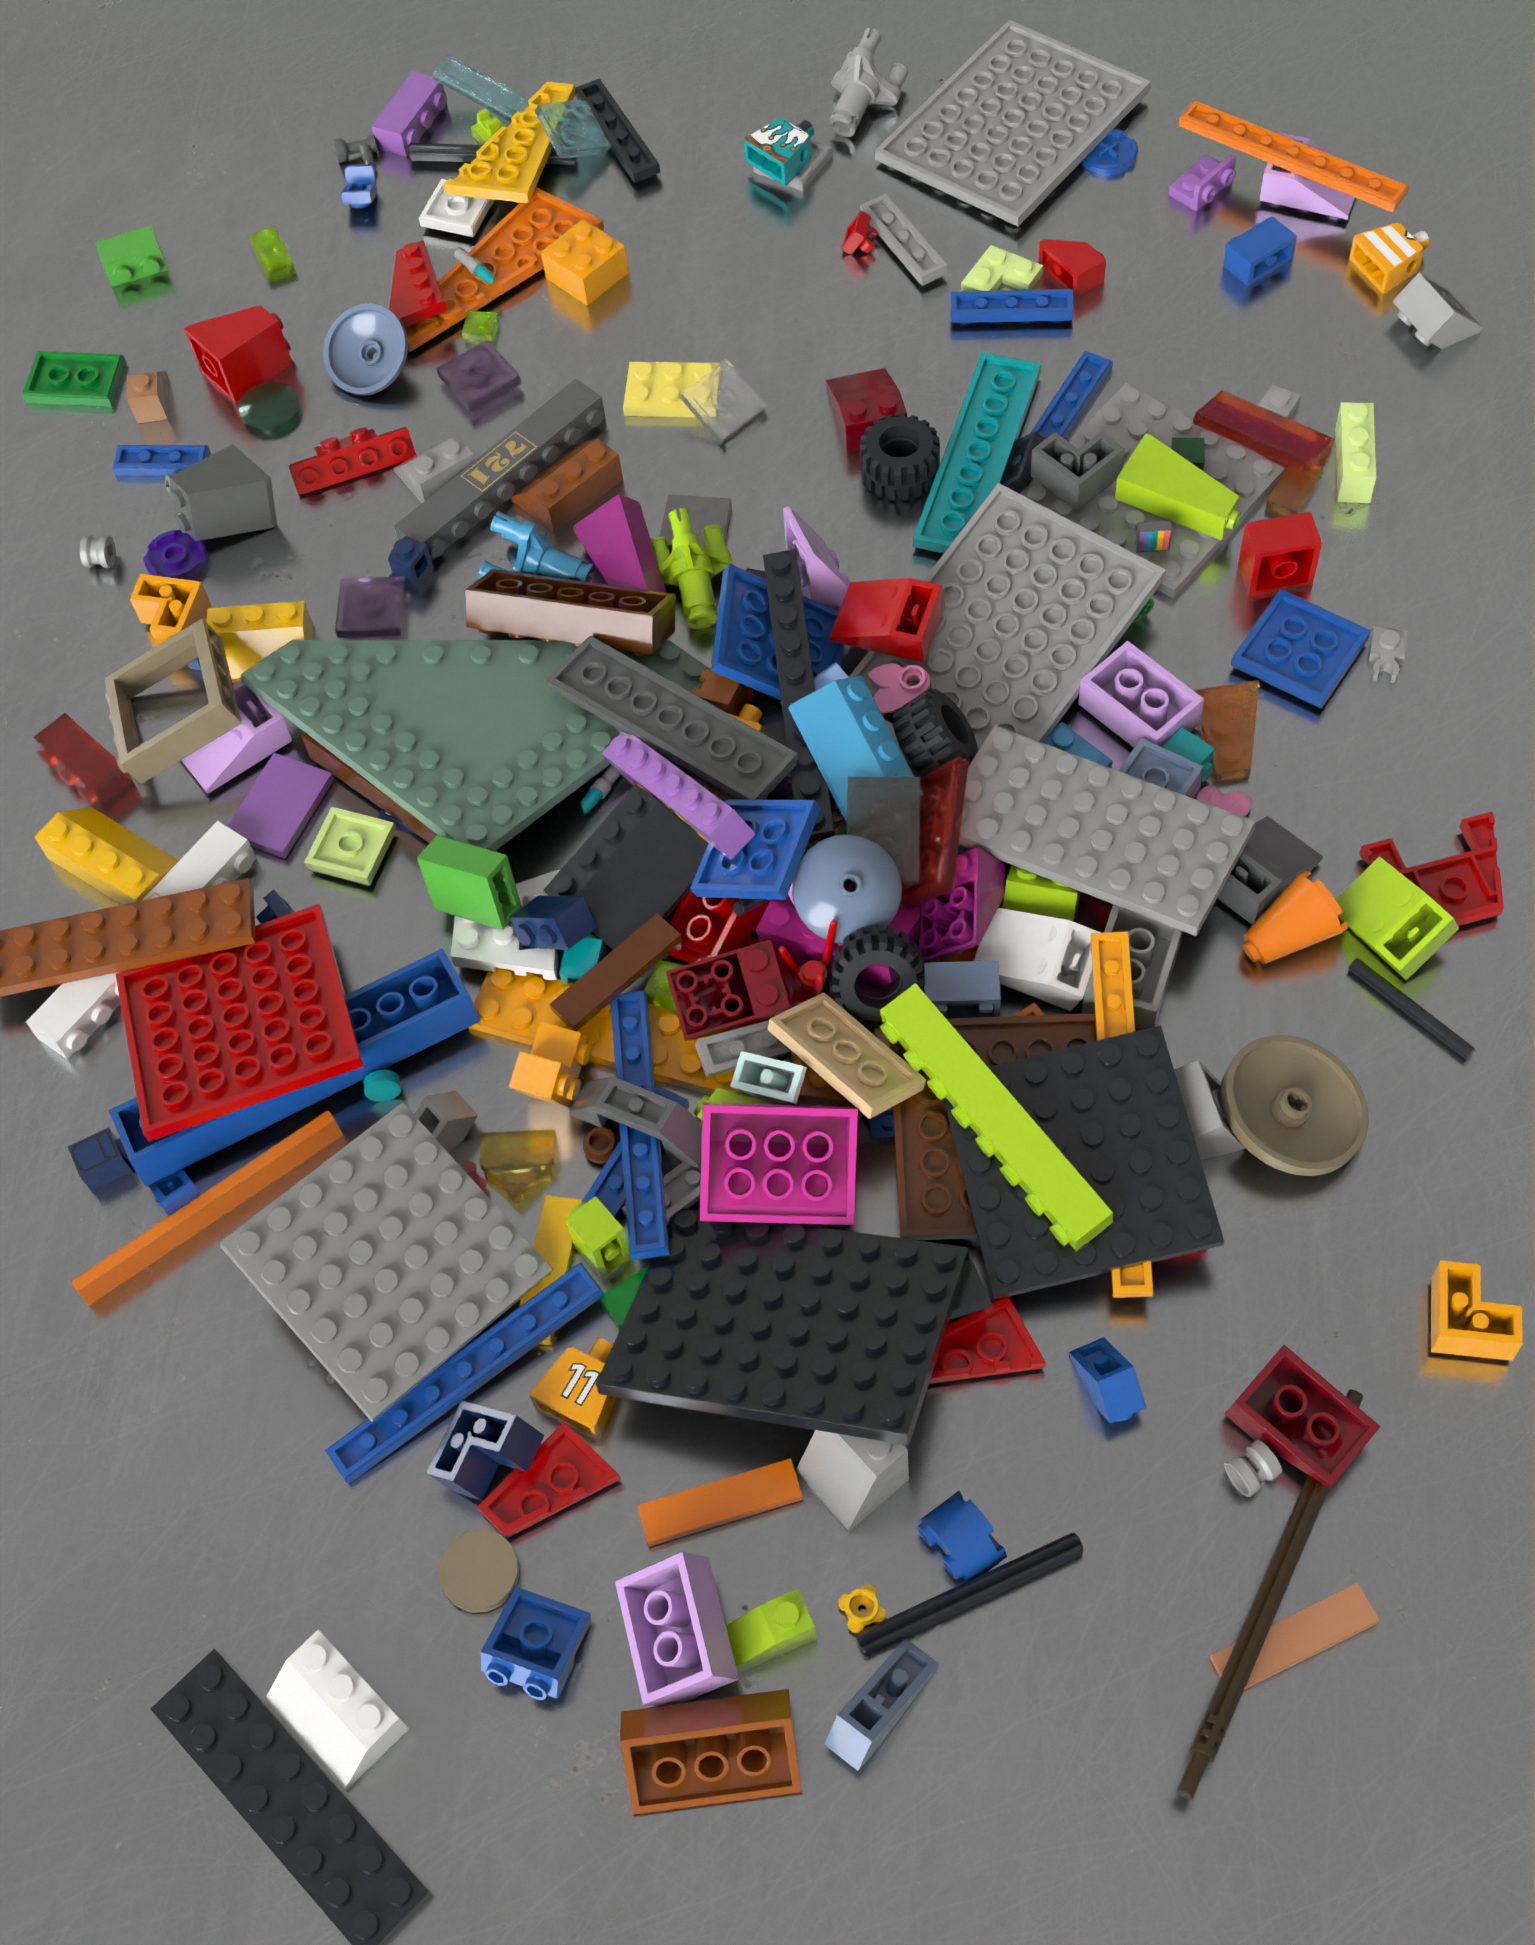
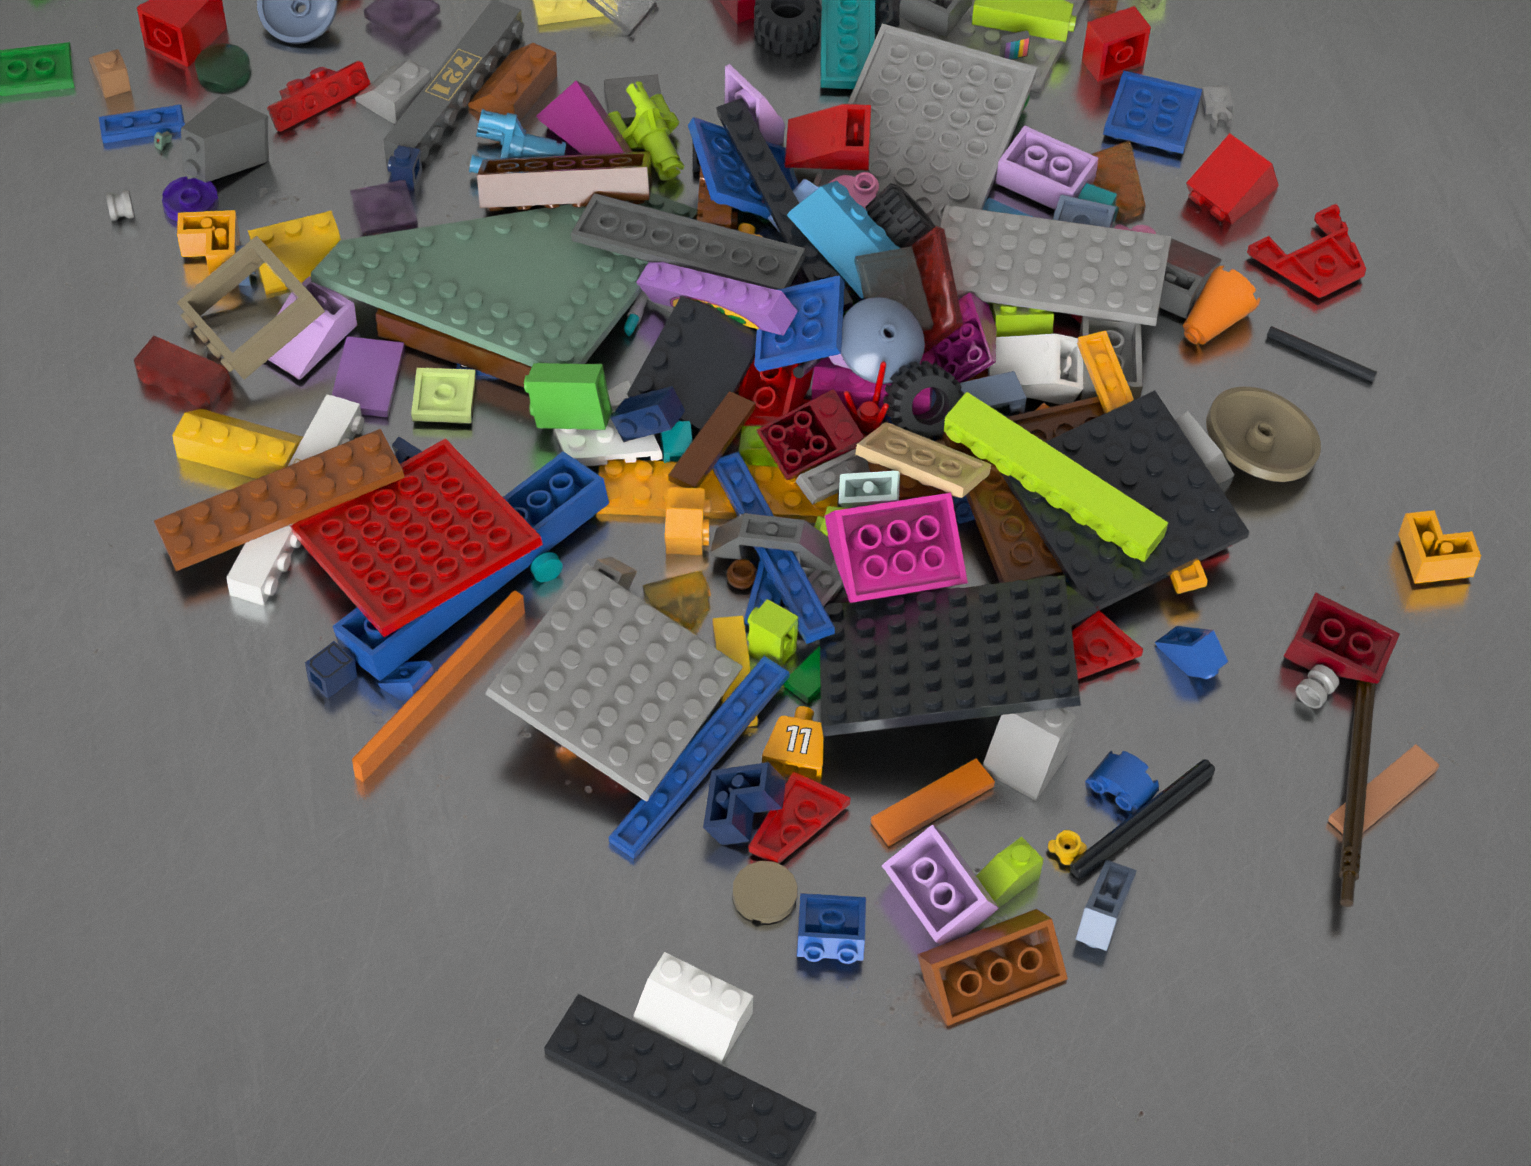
camera: 25 degrees left, 5 degrees down
lime slope [1336,856,1459,980] -> none
none -> red slope [1186,133,1279,224]

